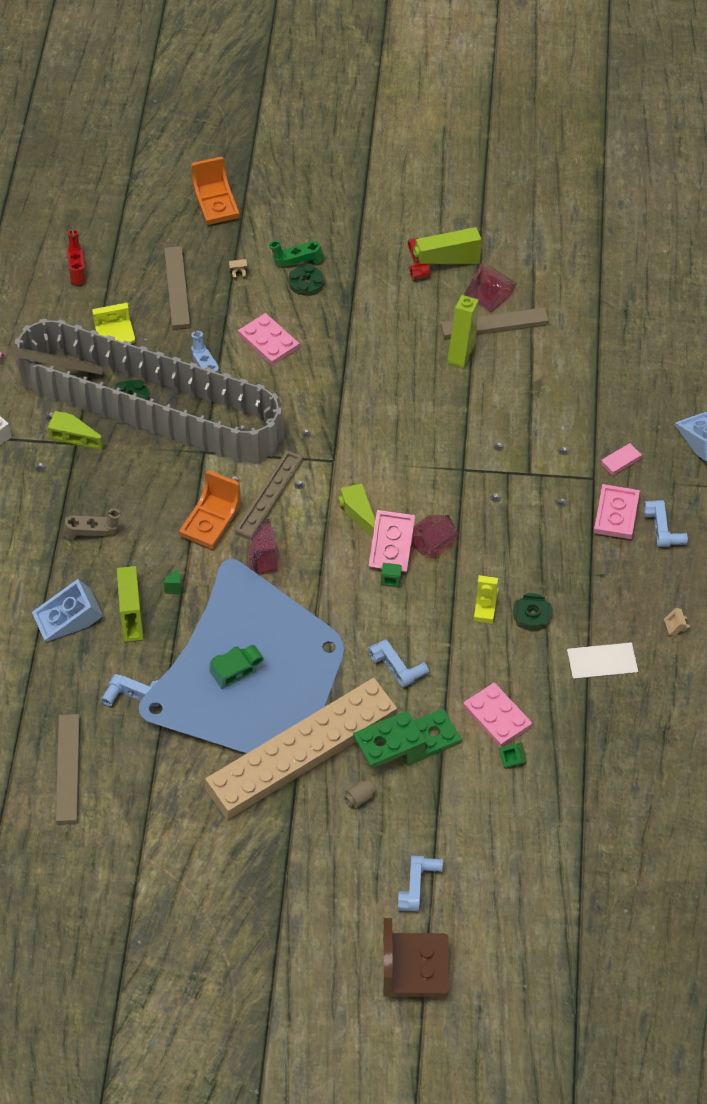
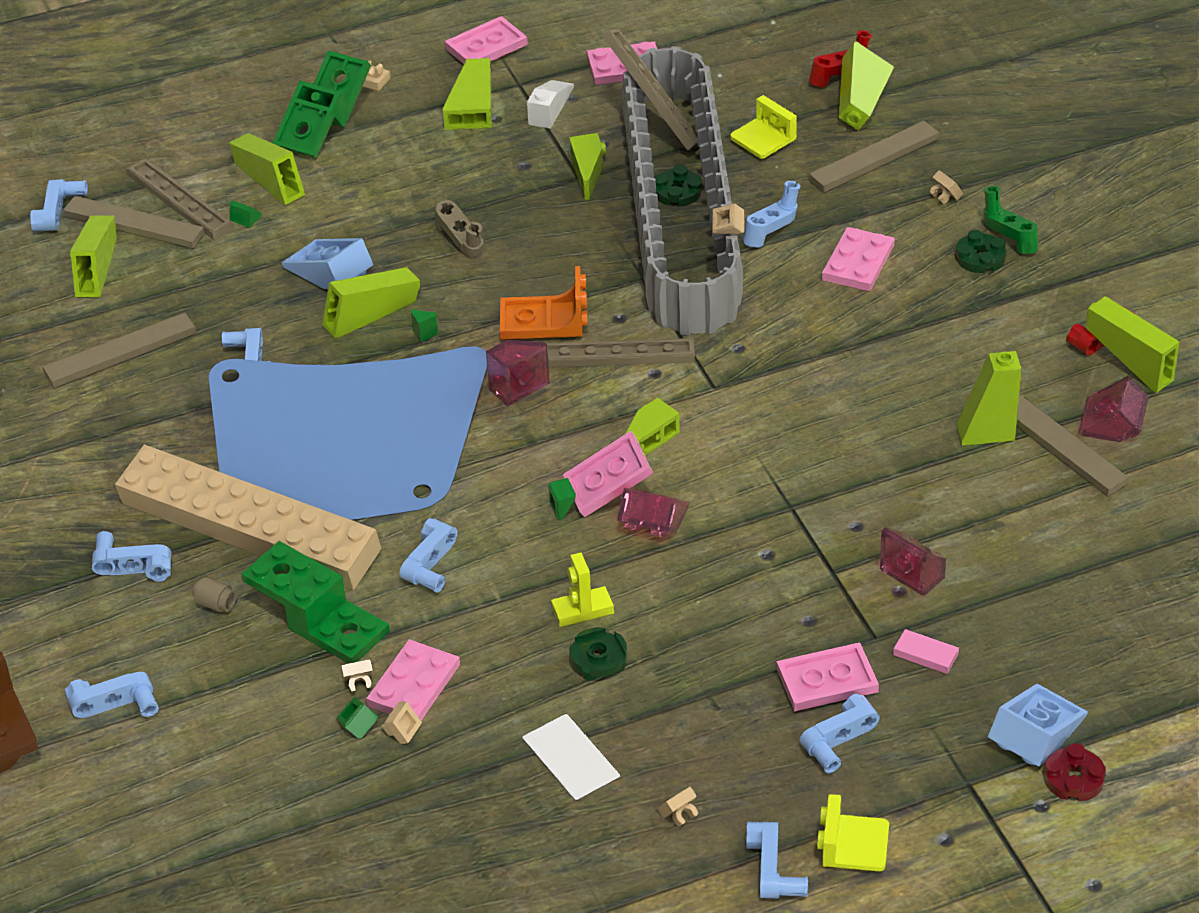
camera: 65 degrees right, 10 degrees down
orange bracket [191,157,240,225] -> none
green hinge [209,645,264,689] -> none
none -> light blue beam [92,531,172,582]
none -> tile [341,659,373,693]
none -> tan tile [381,701,422,744]
none -> tan slope [713,203,744,234]
none -> lime slope [839,41,894,131]
none -> clear pink slope [879,527,946,597]

